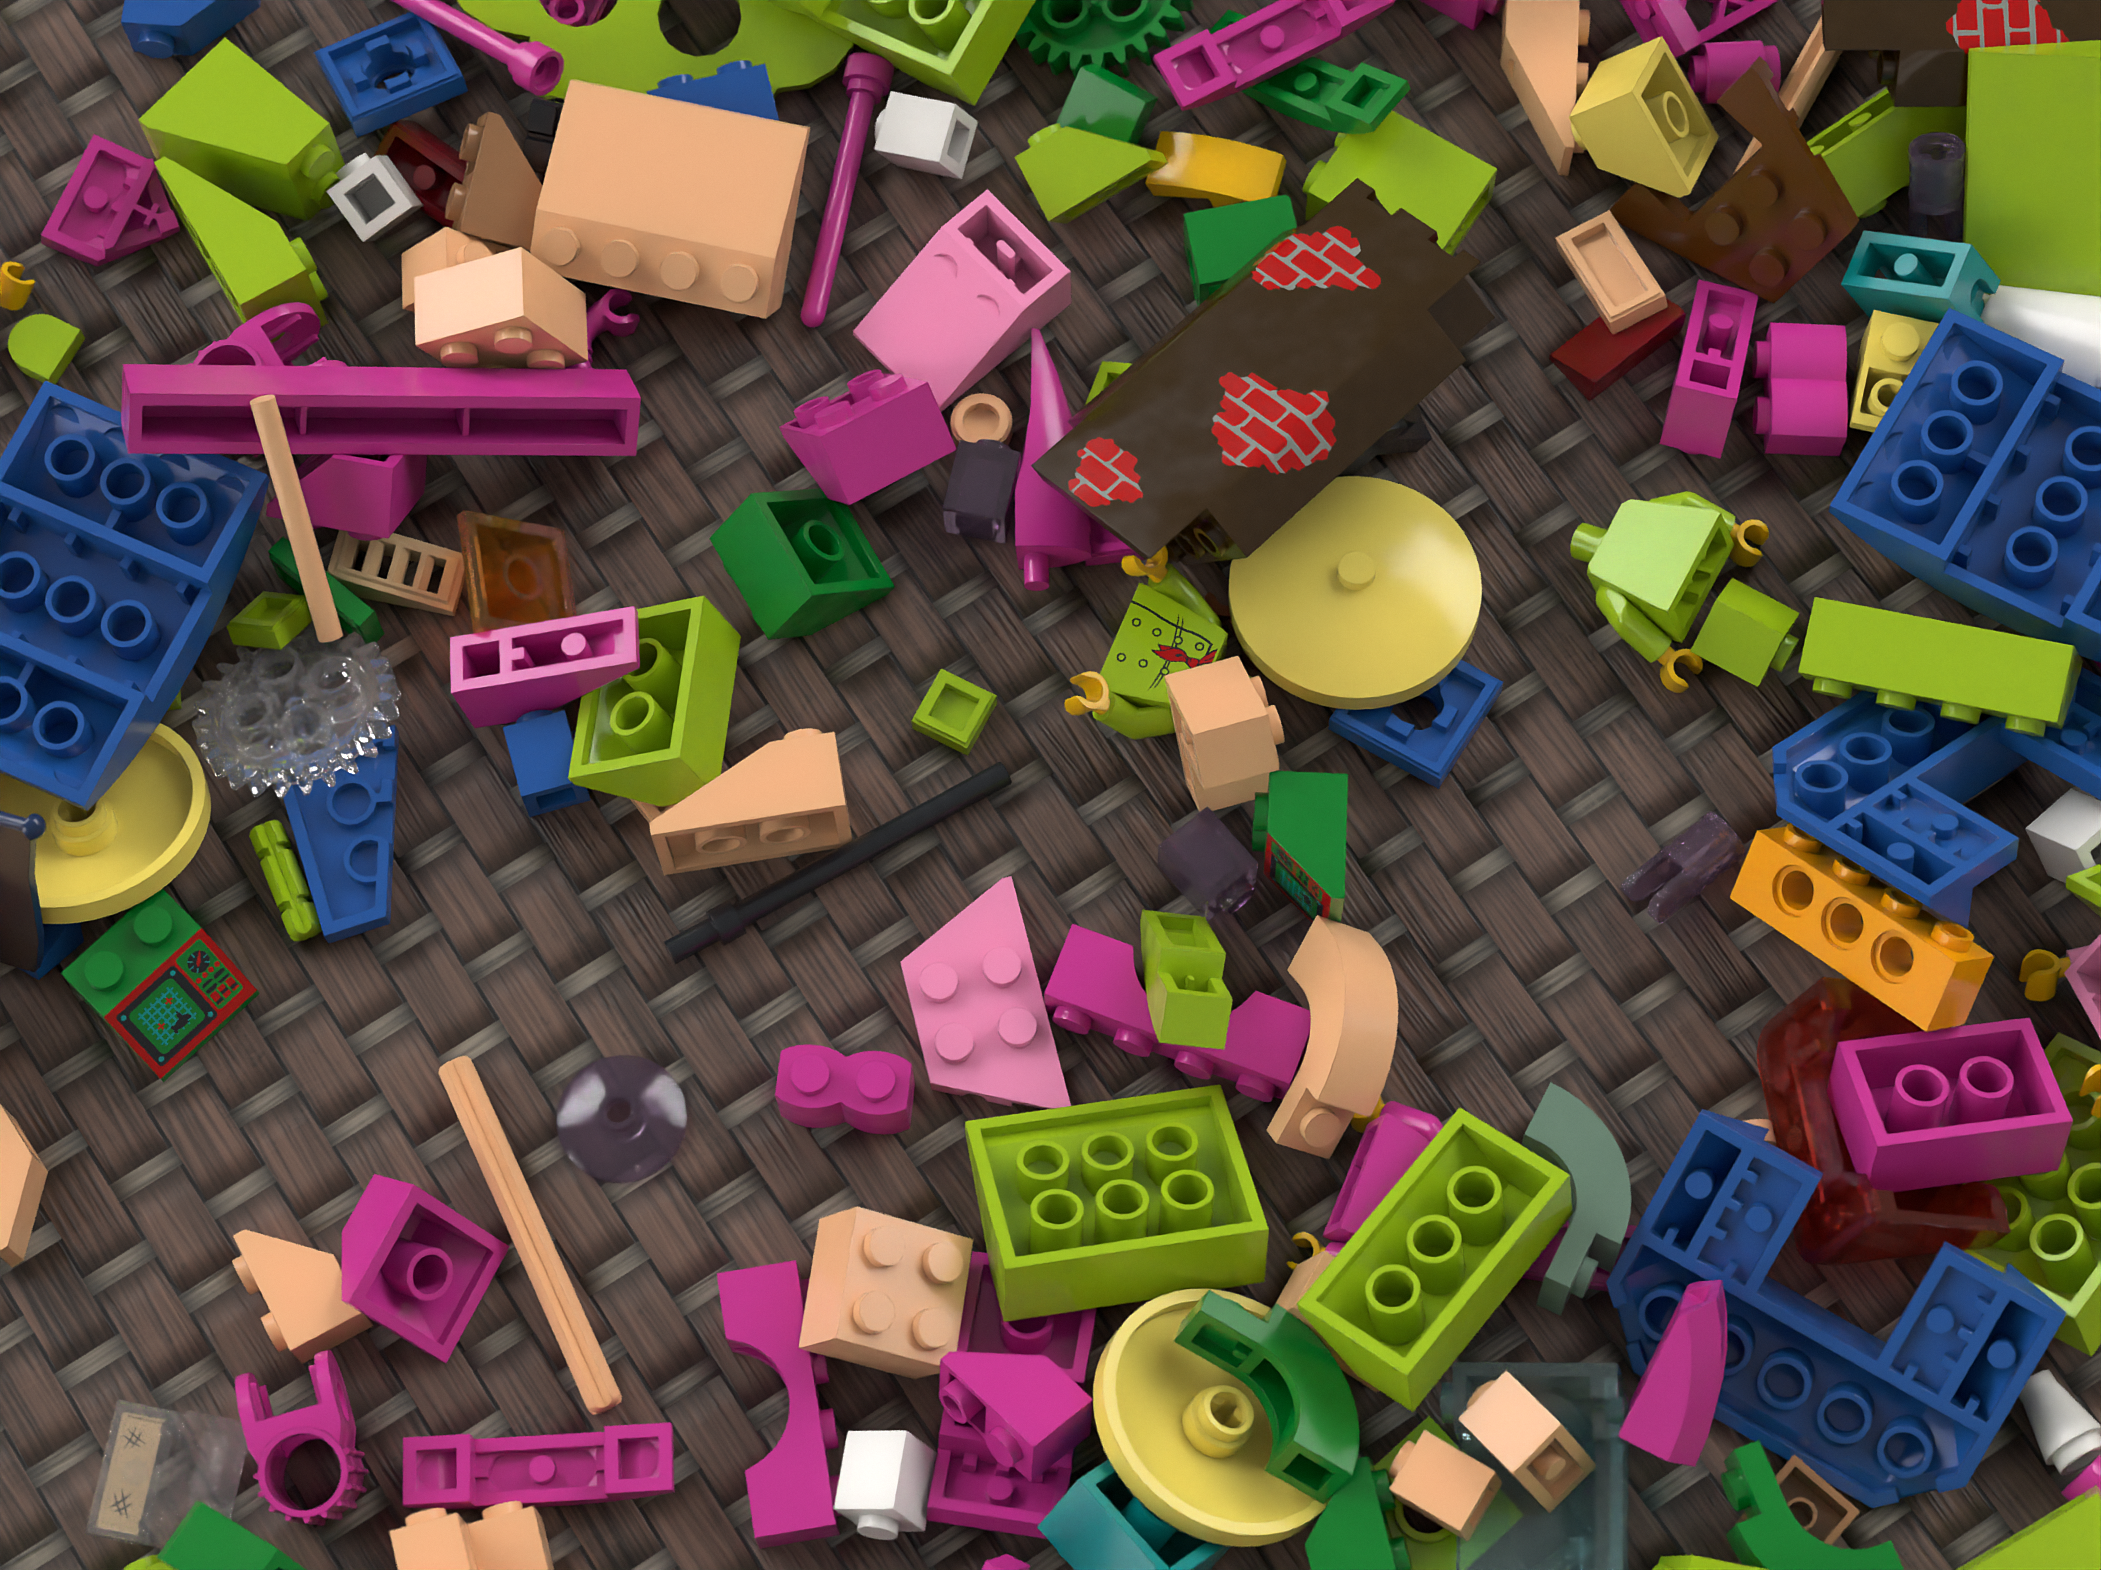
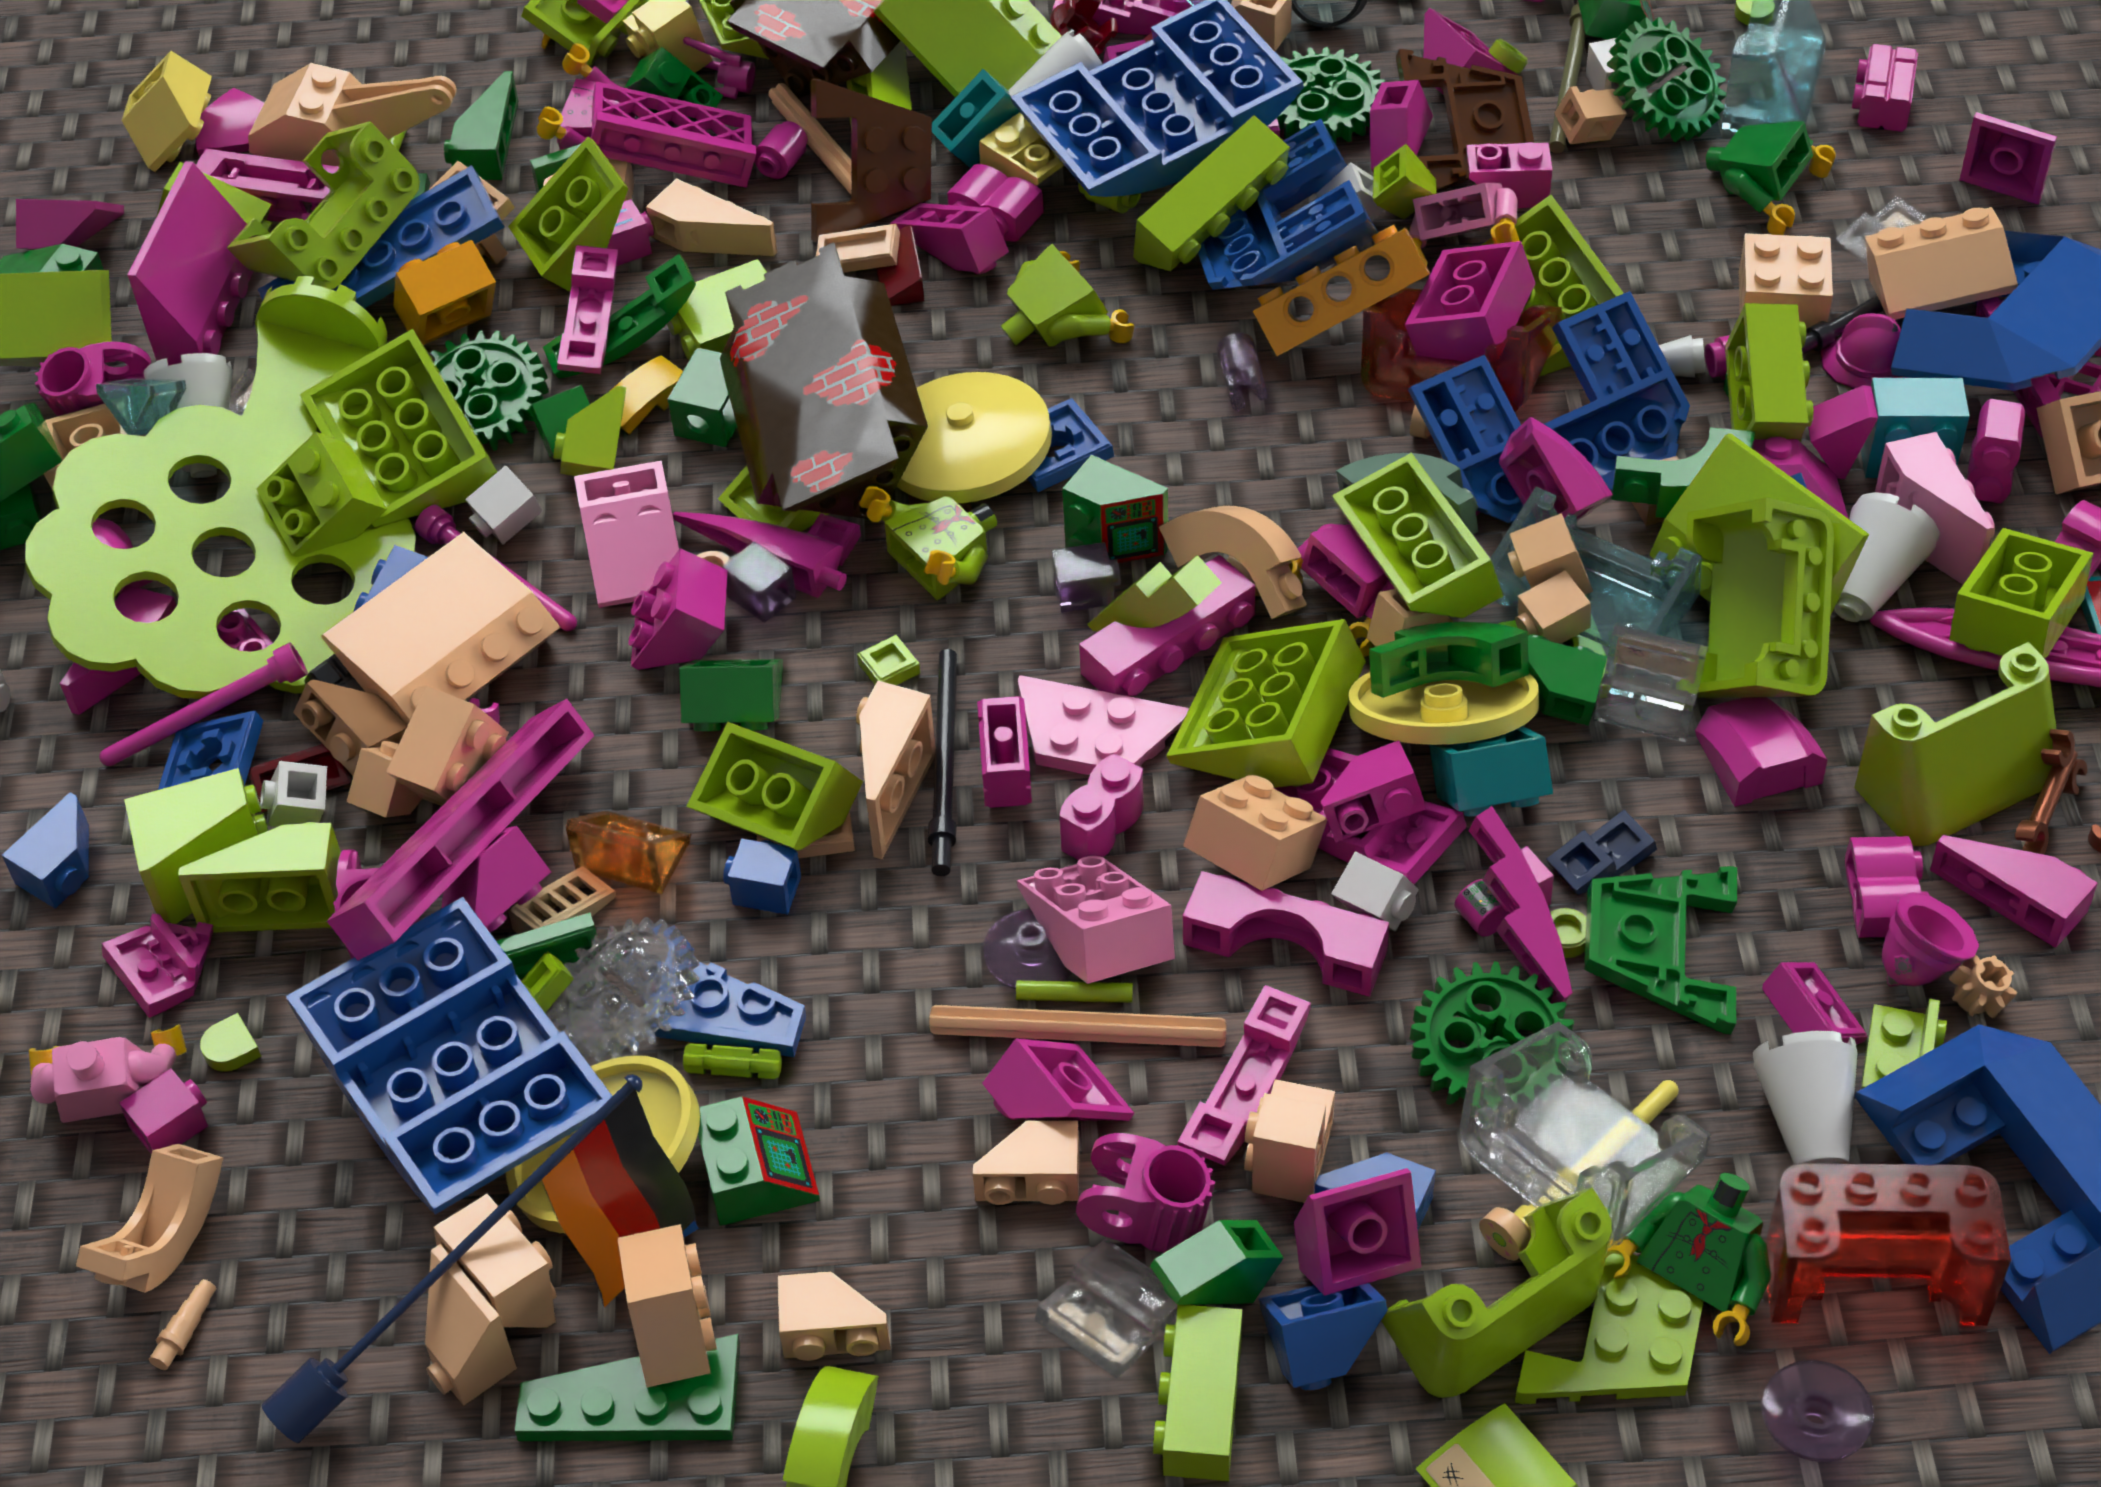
camera: 60 degrees left, 20 degrees down
light nougat bar [250,395,343,643] -> none
dark pink slope [450,606,640,728] -> none
light nougat brick [1164,656,1284,814] -> none
light yellow slope [1569,36,1719,198] -> none
lime brick [1690,578,1800,687] -> none
hinge [1908,132,1965,240] -> none
none -> dark pink brick [977,696,1032,808]
none -> lime piece [1016,980,1133,1003]
none -> bright pink slope [1017,856,1175,984]

